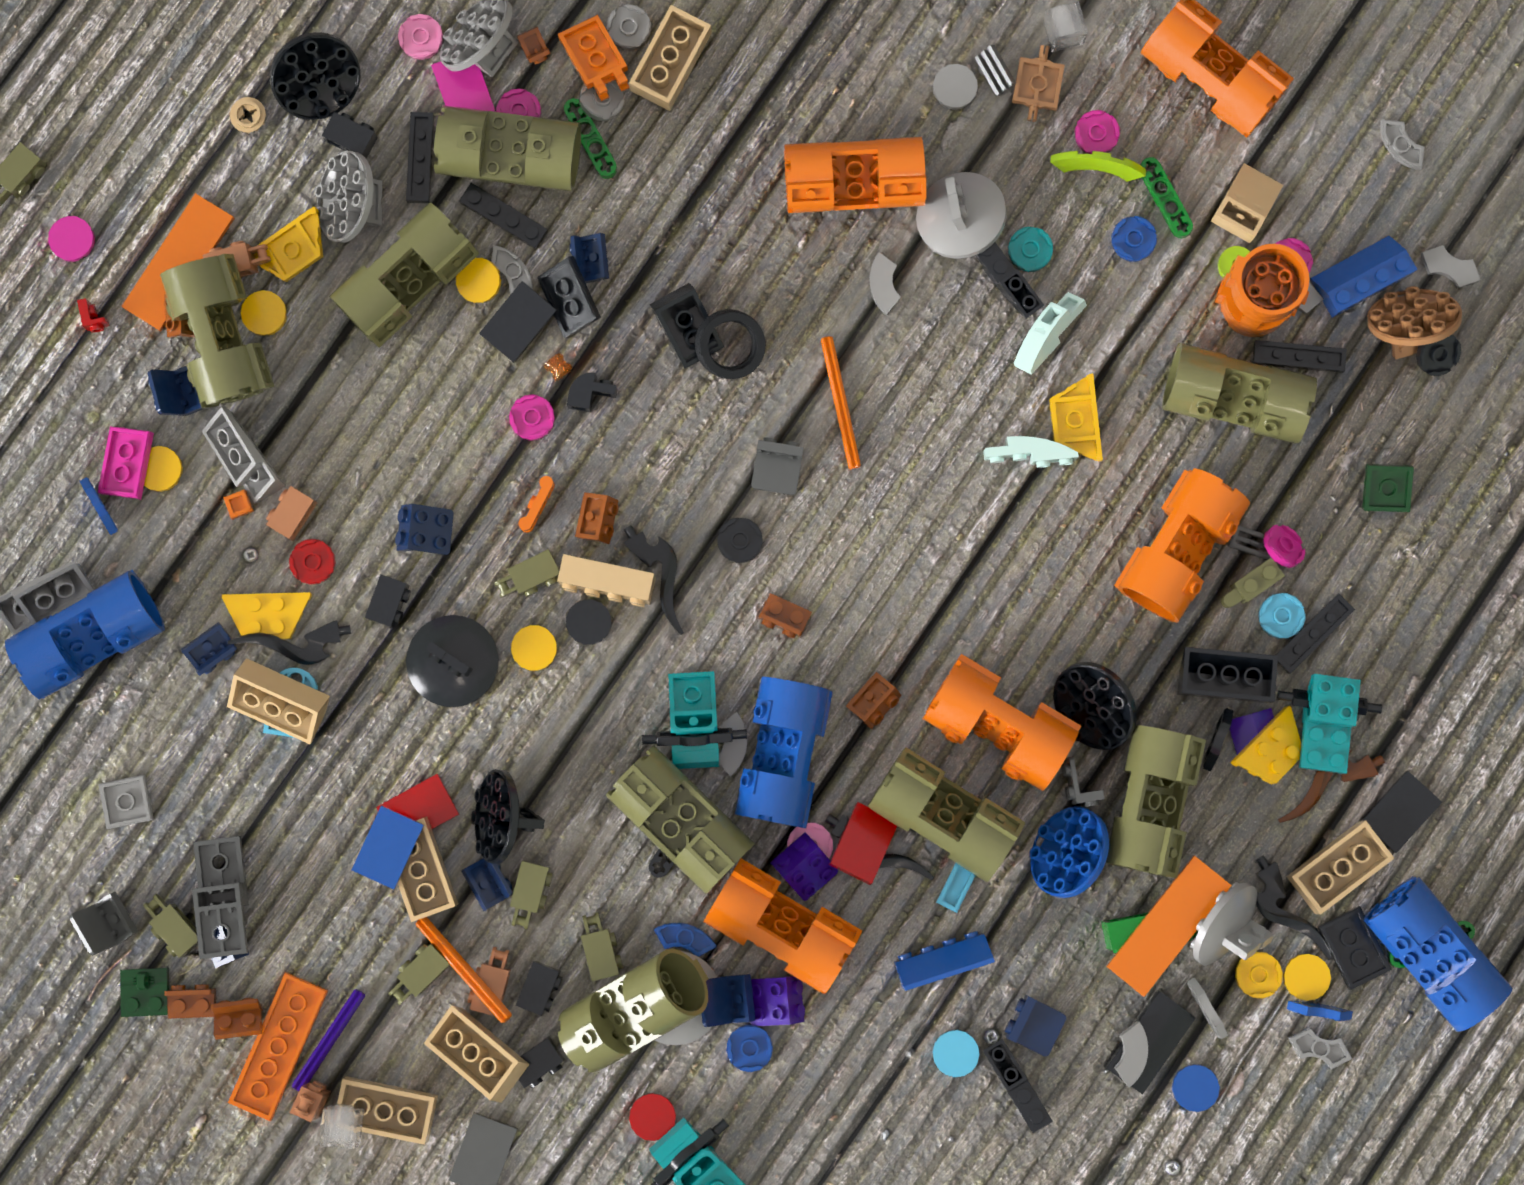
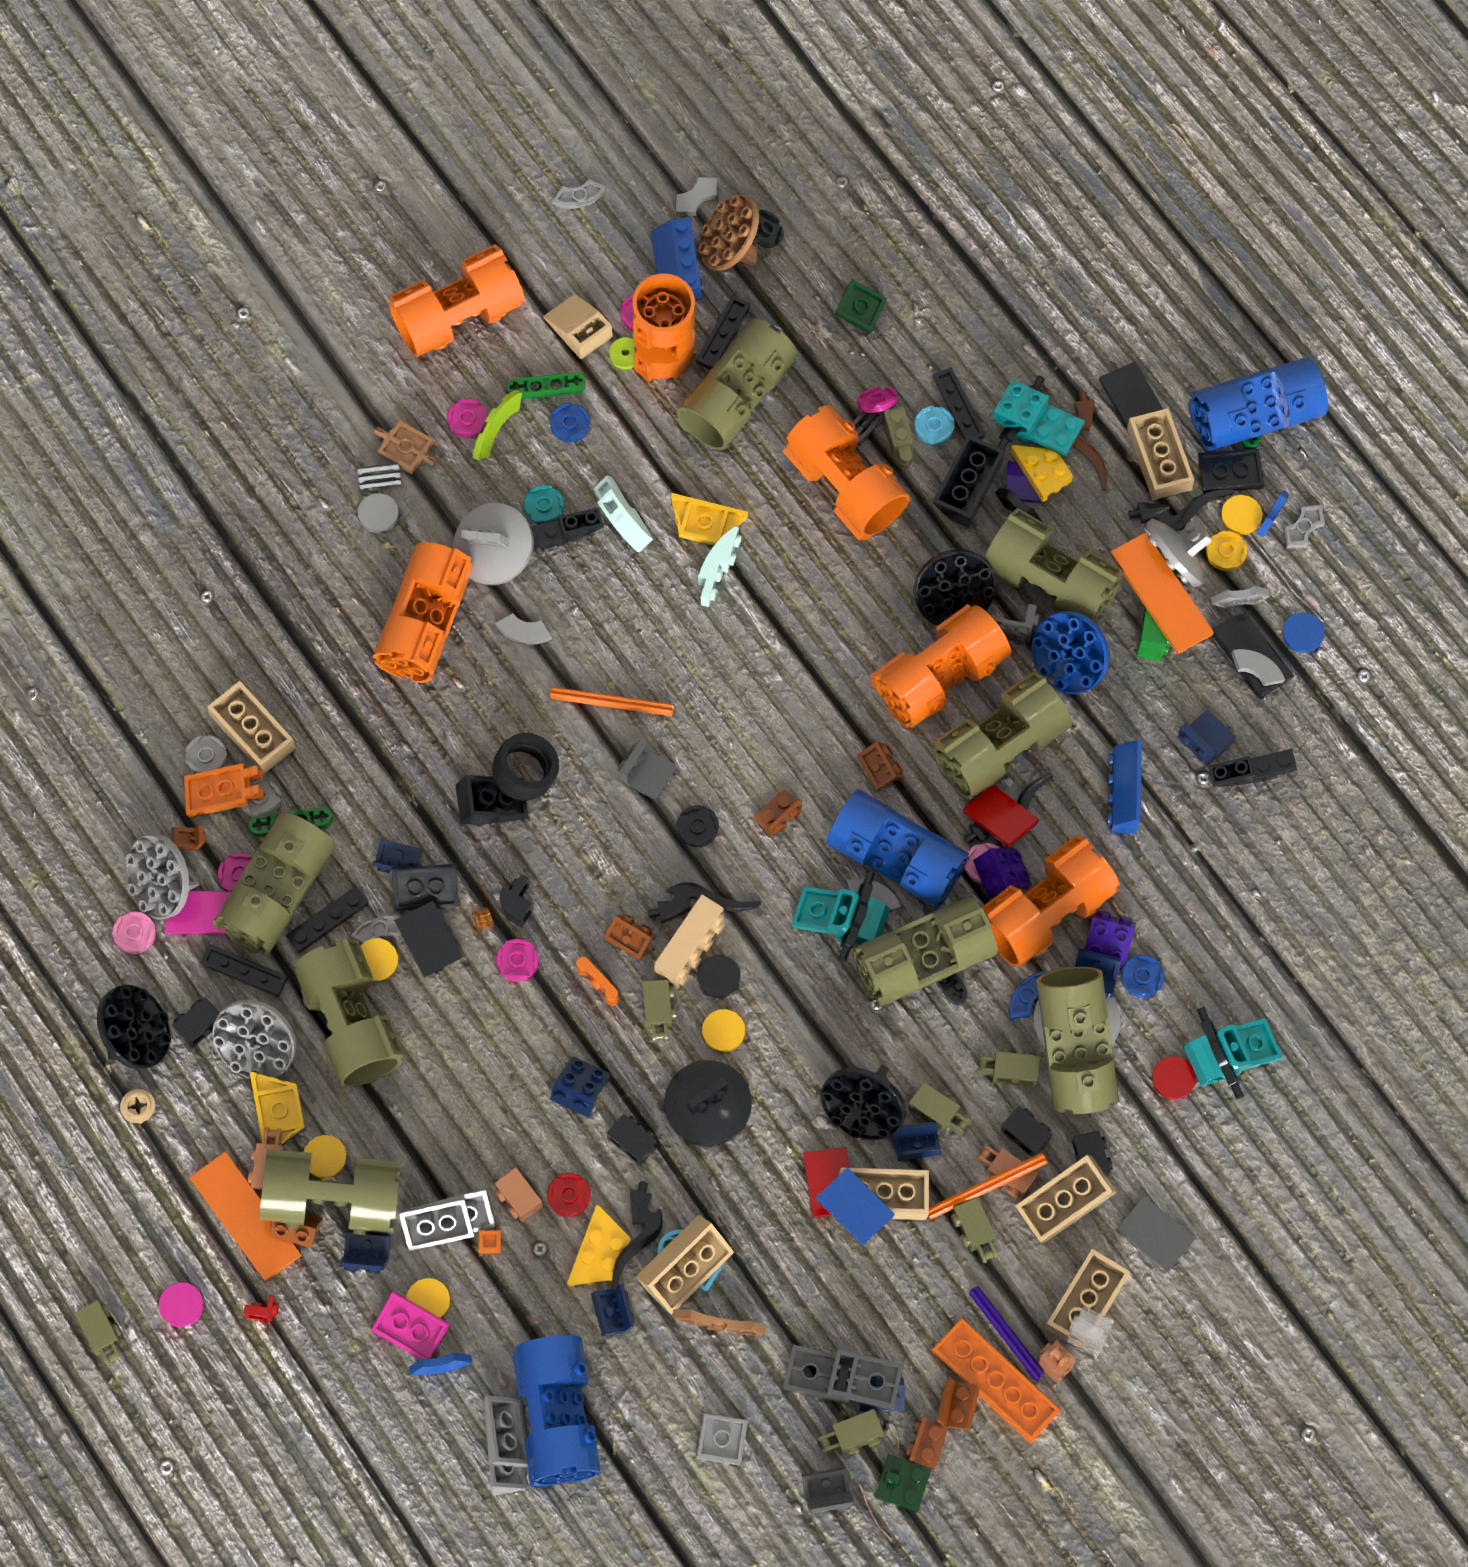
camera: 70 degrees left, 15 degrees down
medium azure tile [932,1030,979,1077] -> none
medium azure tile [936,863,975,913] -> none
clear head [1043,2,1088,52] -> none
none -> medium nougat tile [672,1309,766,1336]

